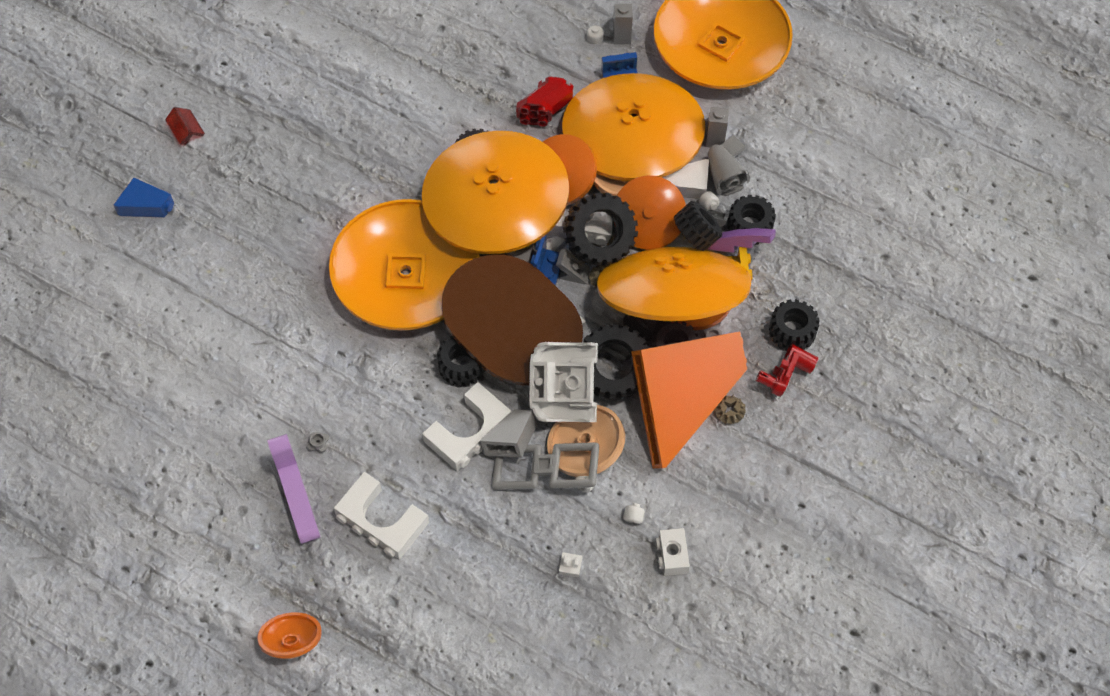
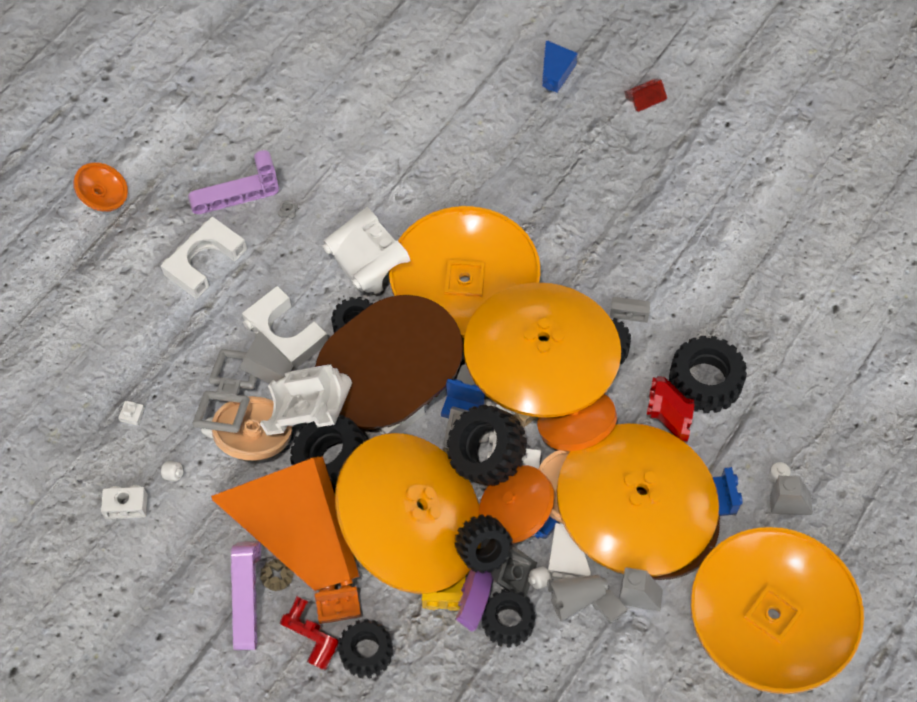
camera: 95 degrees right, 0 degrees up
none -> lavender beam [231,541,261,650]
none -> orange bracket [315,585,361,624]
none -> white piece [322,206,411,294]
none -> light grey panel [610,297,650,323]
none -> black tyre [669,335,747,413]

